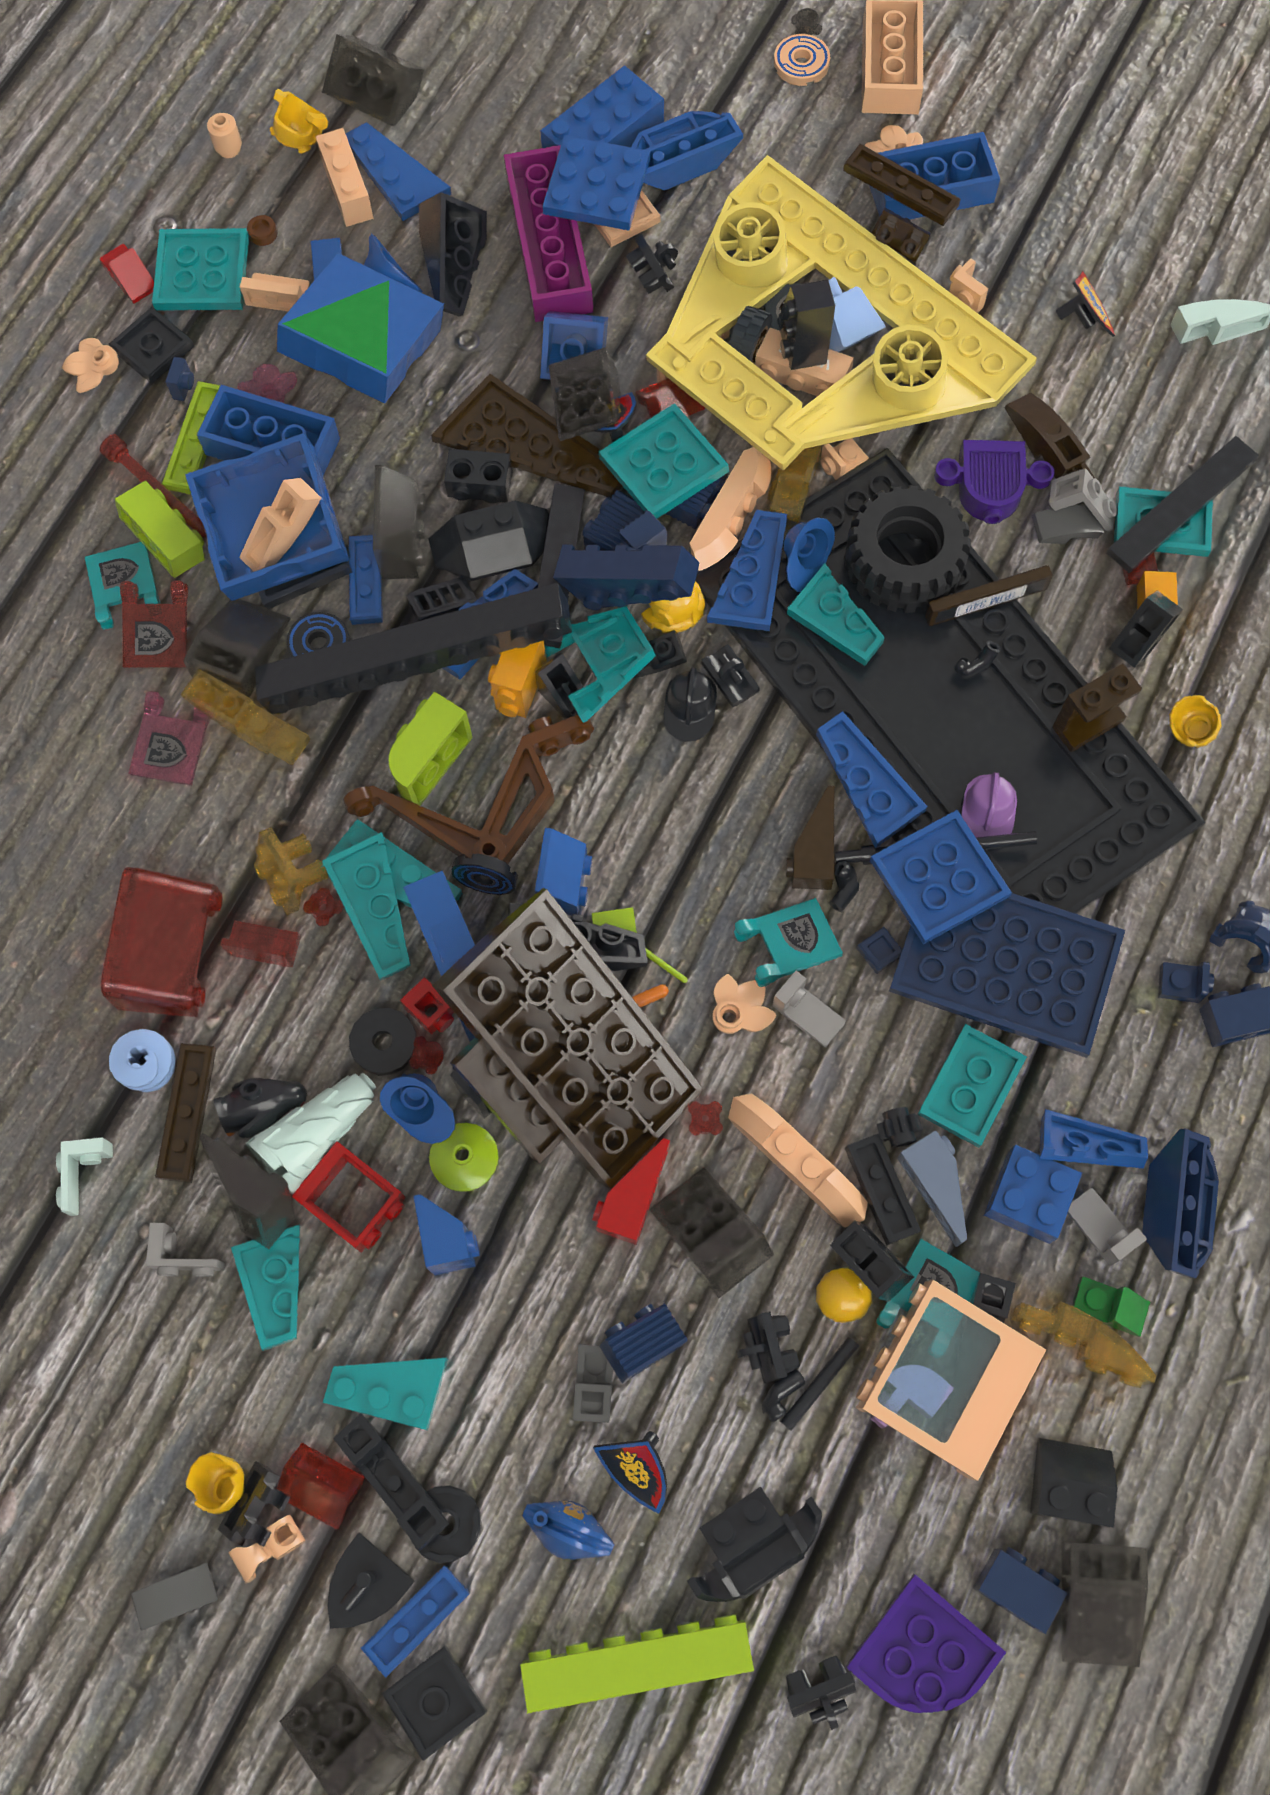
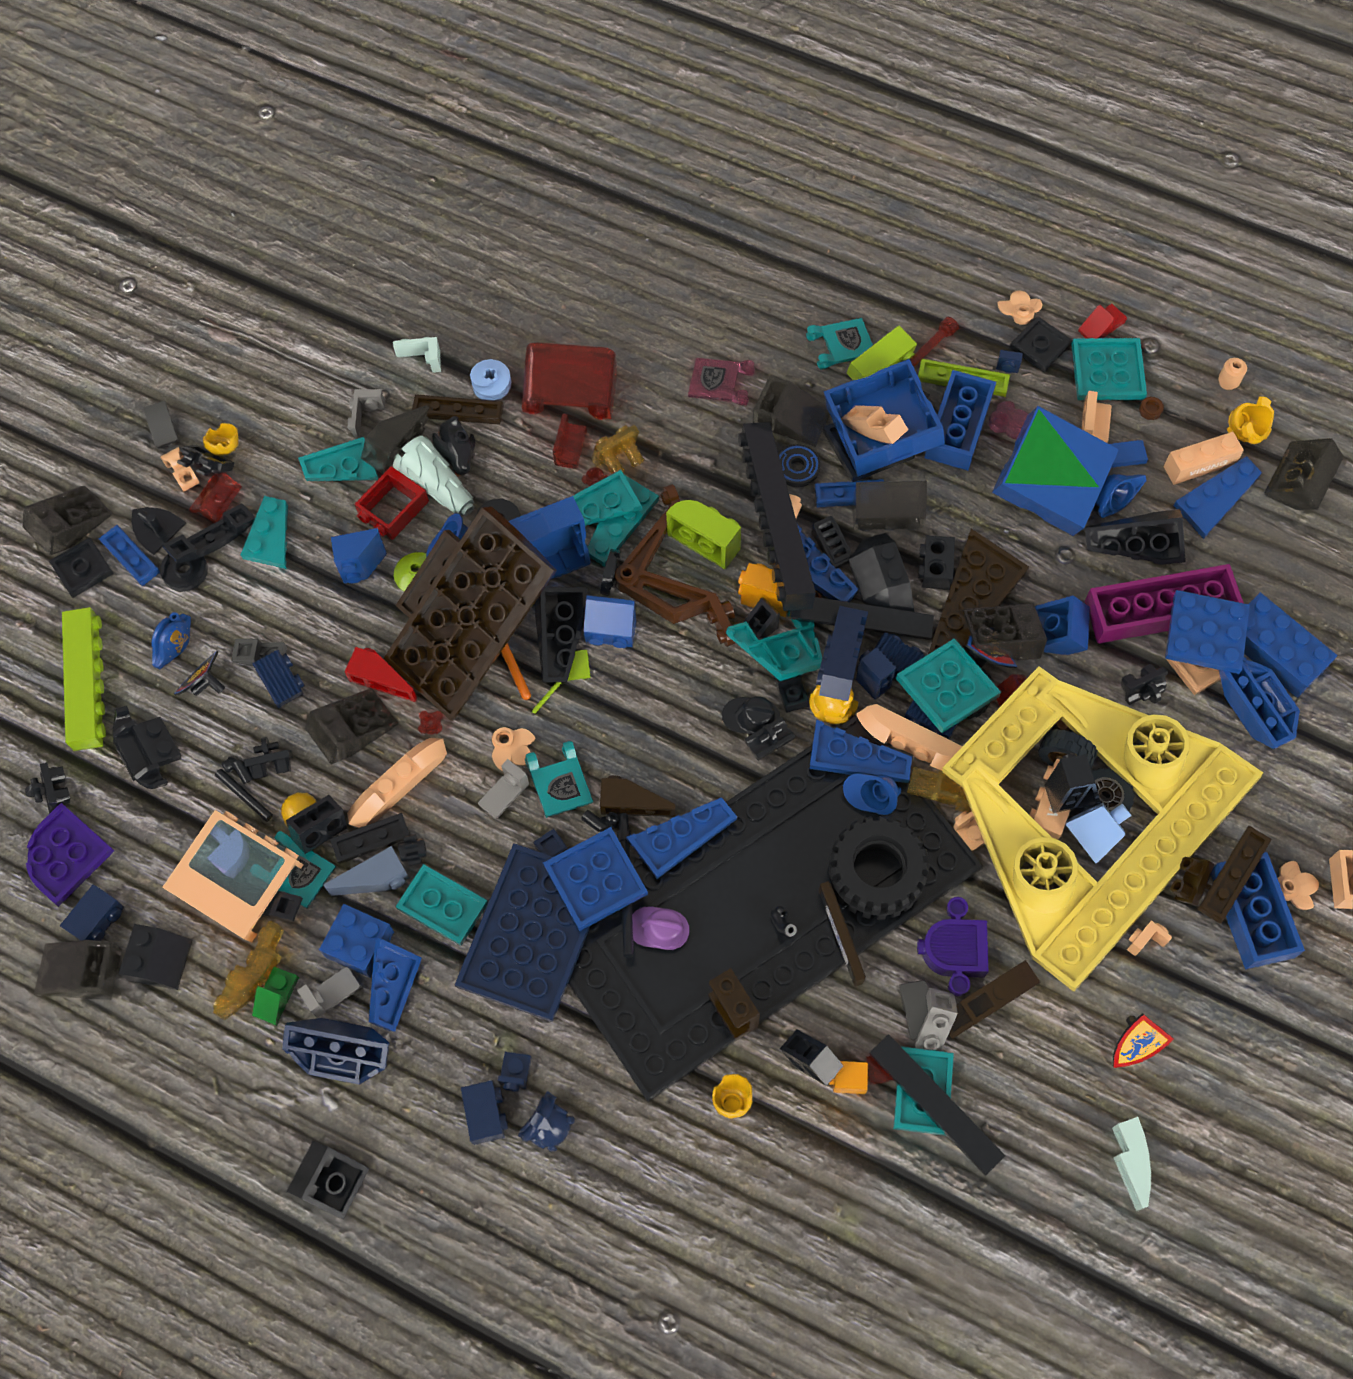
camera: 90 degrees right, 5 degrees down
clear red flag [120,581,188,668] -> none
clear yellow slope [181,669,310,766] -> none
teal wing [787,563,885,666] -> none

